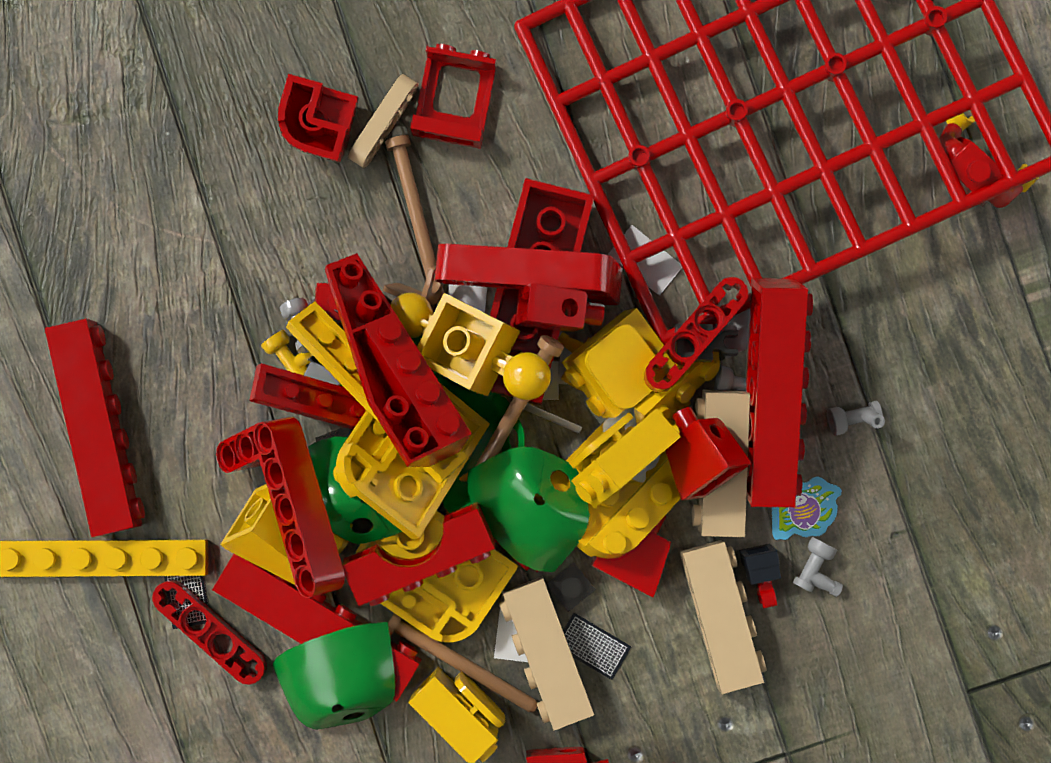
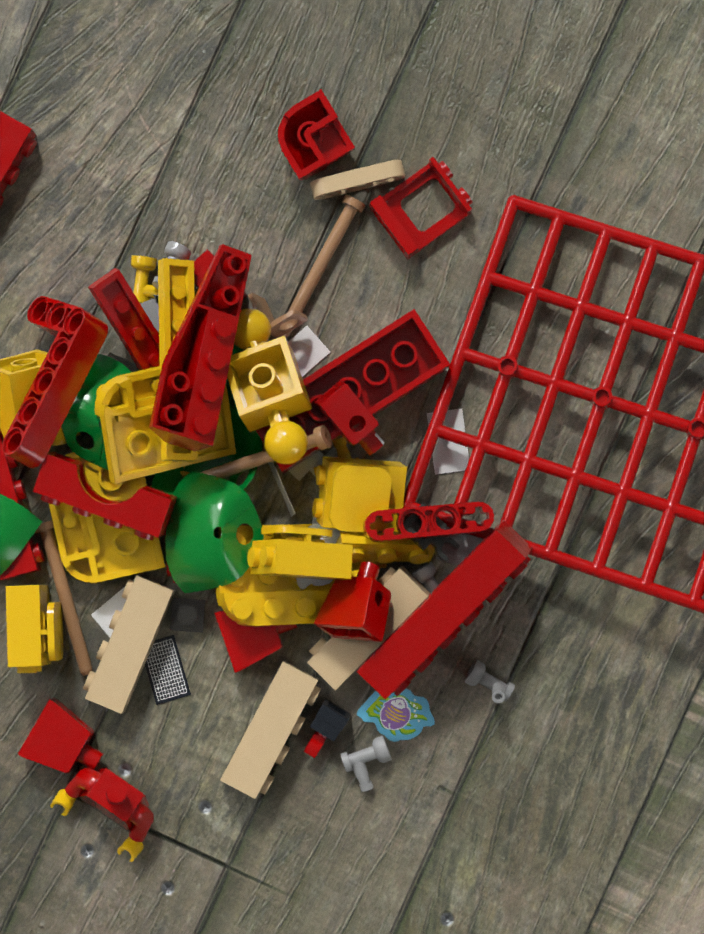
camera: 45 degrees right, 0 degrees up
red beam [434,244,623,305] -> none

